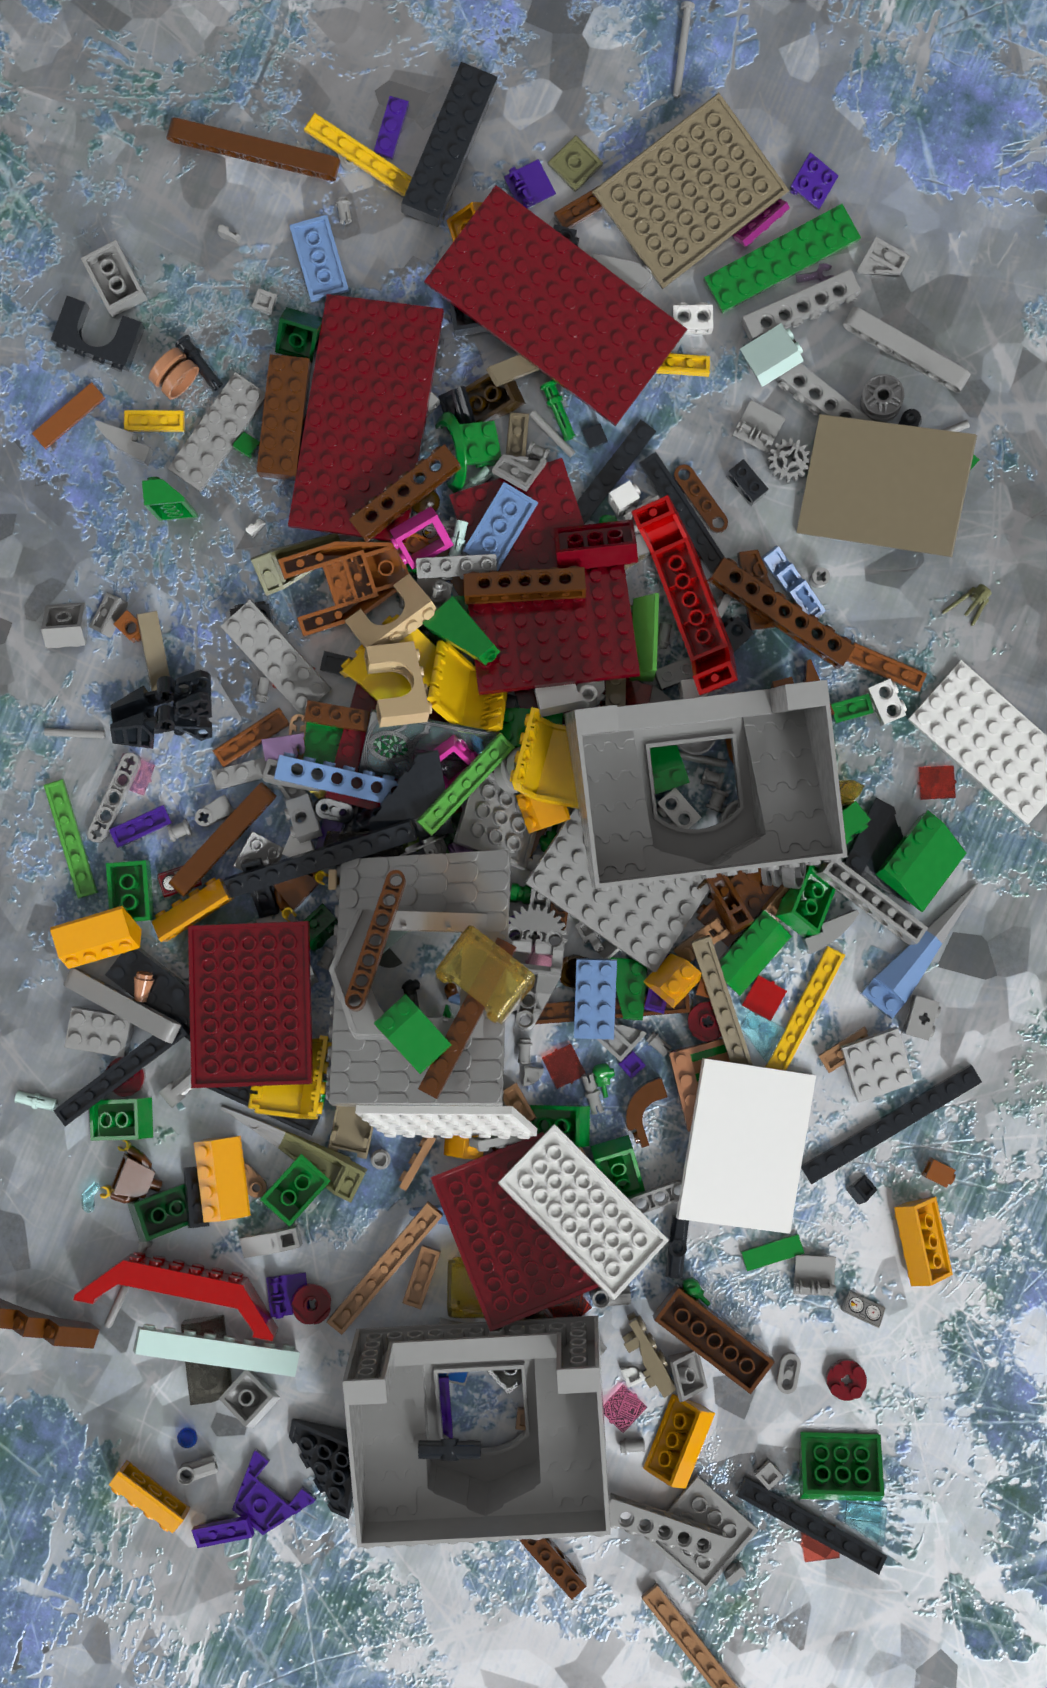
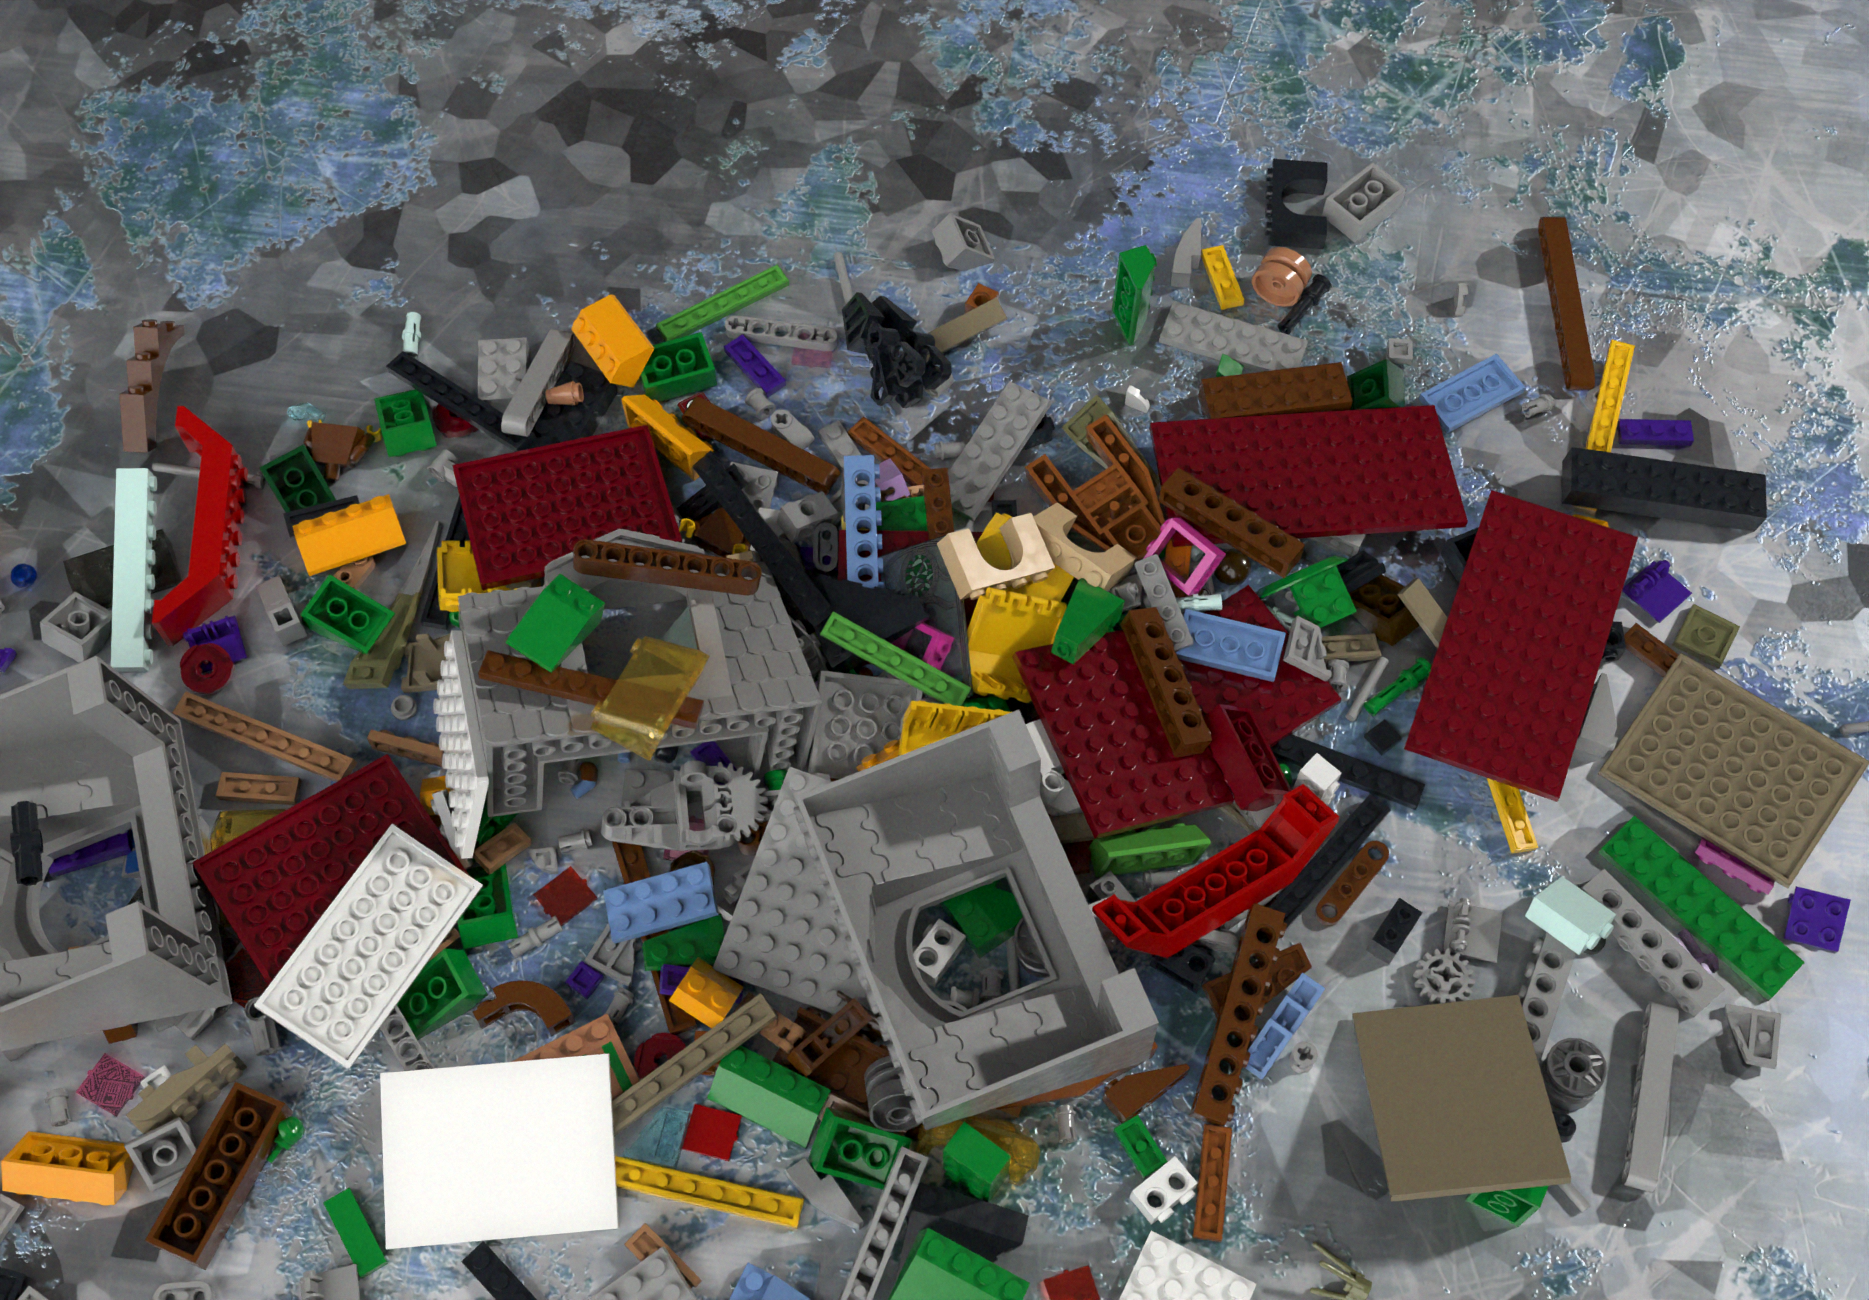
camera: 75 degrees right, 25 degrees down
dark orange tile [32,382,106,449] -> none
light grey slope [89,592,128,638] -> none
green piece [592,1063,615,1098] -> none
black piece [665,1215,689,1279] -> none
white brick [672,302,713,334] -> none

